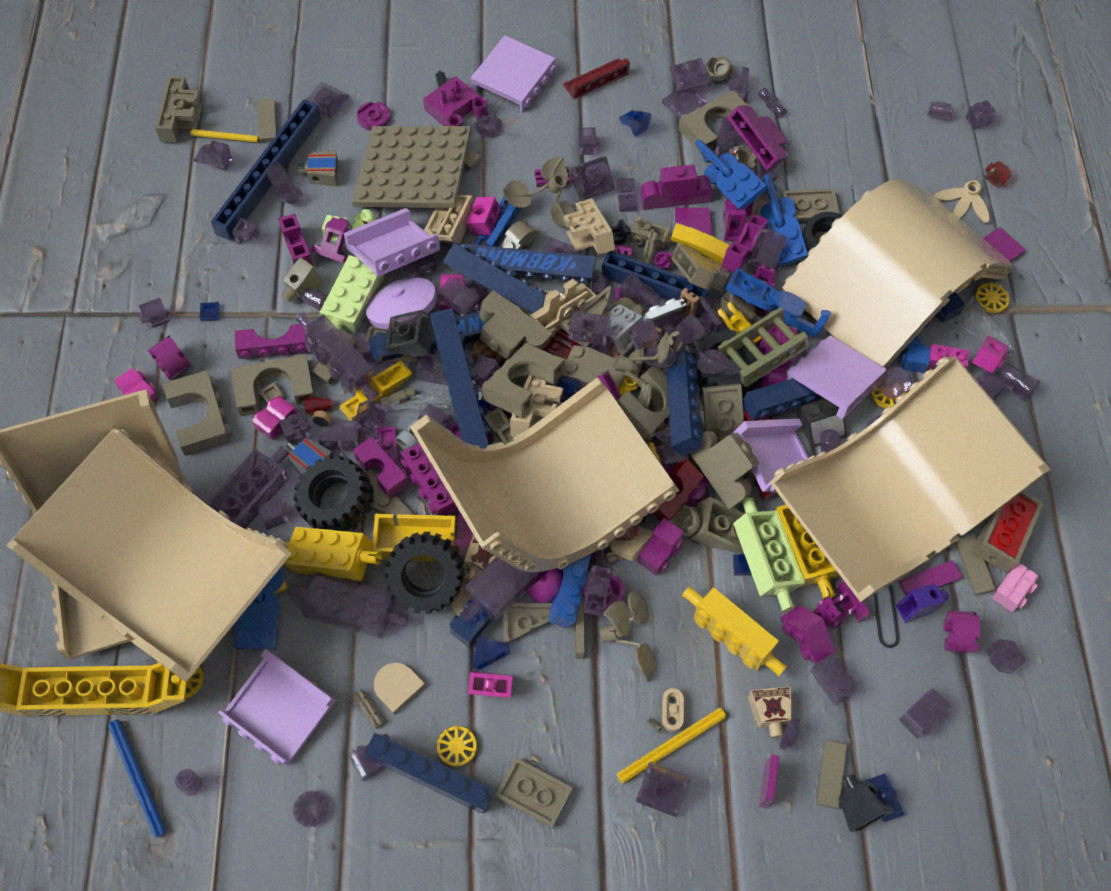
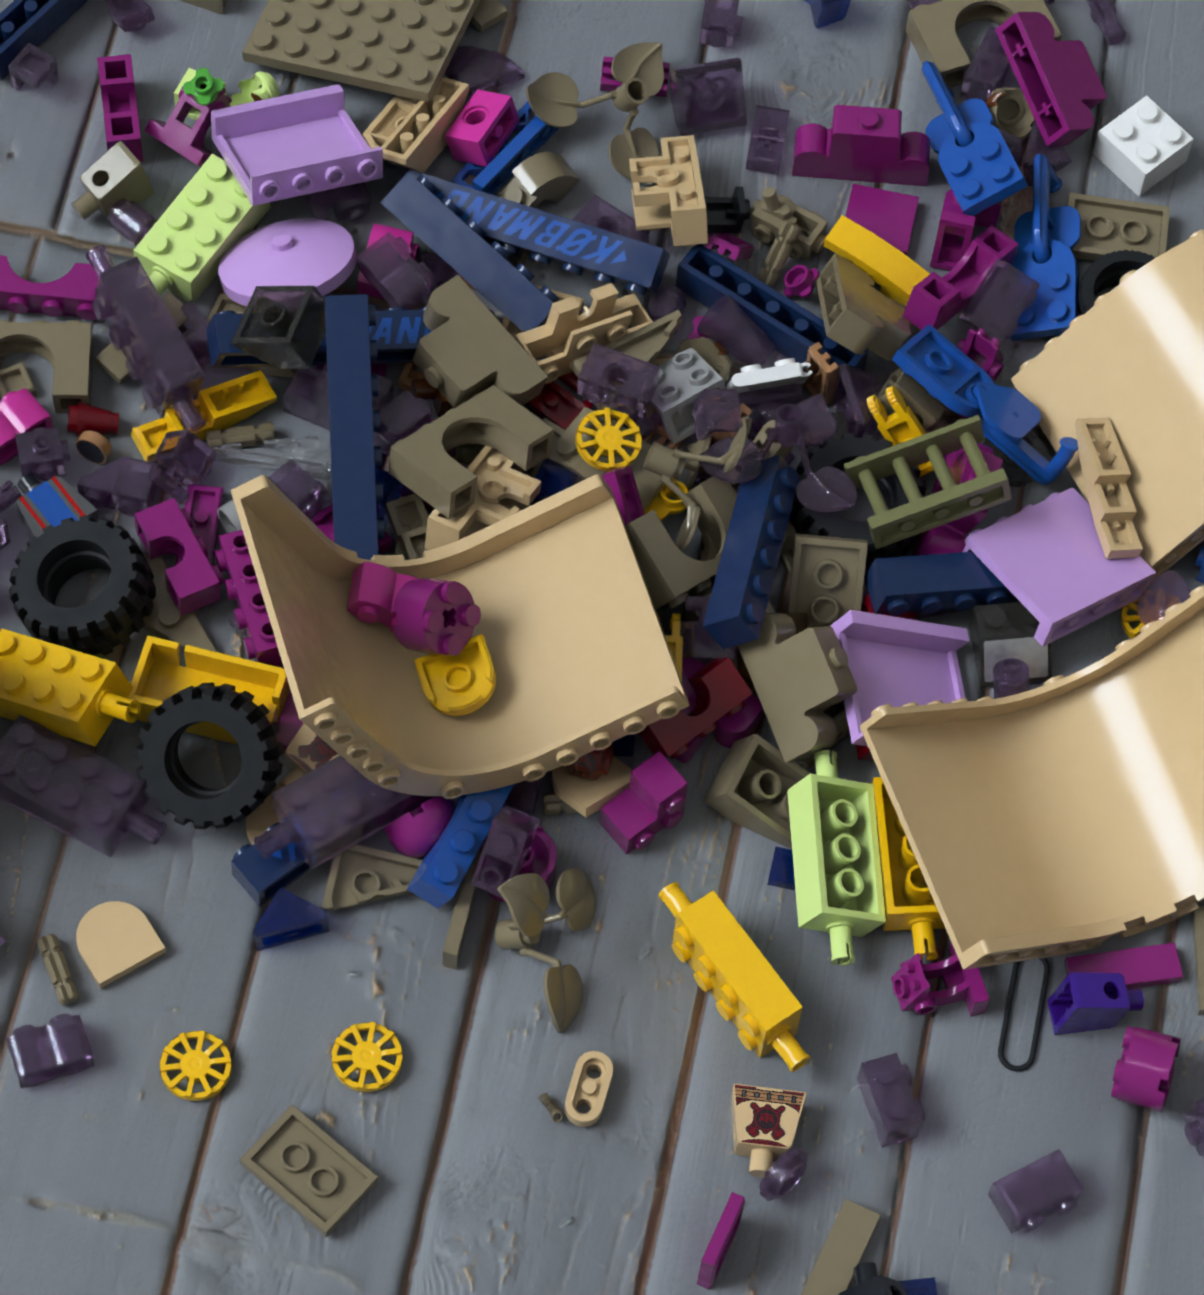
camera: 10 degrees right, 0 degrees up
dark blue brick [363,733,493,813] -> none
dark pink brick [468,671,513,698] -> none
yellow axle [617,708,726,784] -> none
clear purple brick [635,762,691,818] -> none
dark tan hair [669,506,700,537] -> none
magenta brick [780,605,836,664] -> none
none -> bright green plate [183,68,224,106]
none -> yellow wheel [331,1021,403,1092]
none -> dark pink brick [347,562,419,632]
none -> magenta brick [392,578,481,656]
none -> yellow tile [414,634,497,716]
none -> clear purple brick [445,46,525,97]
none -> yellow wheel [575,407,642,472]
none -> tan slope [1075,418,1143,559]
none -> white brick [1093,95,1194,197]

